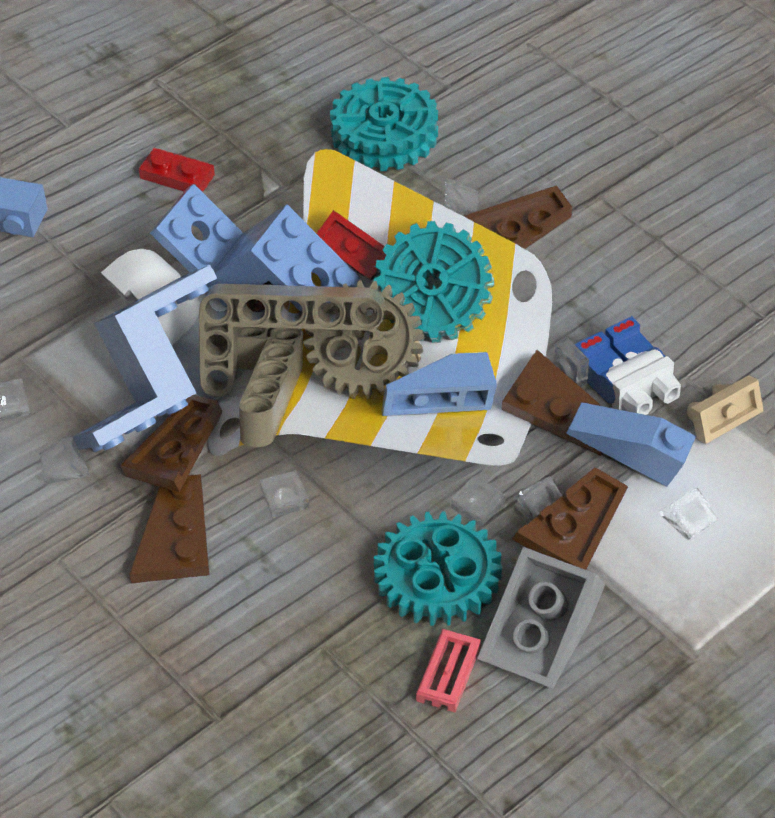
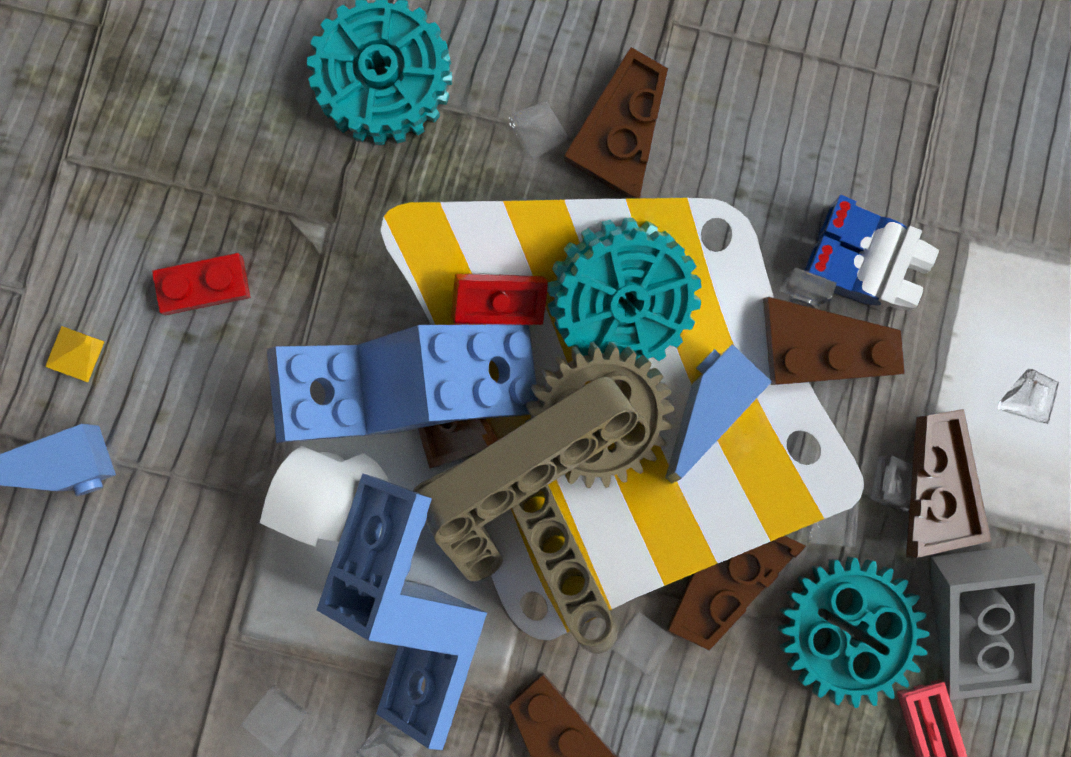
camera: 40 degrees left, 35 degrees up
reddish brown wing [120,394,223,492] -> none
medium blue slope [567,403,696,487] -> none
tan tile [687,375,764,444] -> none
none -> yellow slope [45,326,105,382]
none -> reddish brown wing [666,536,806,651]

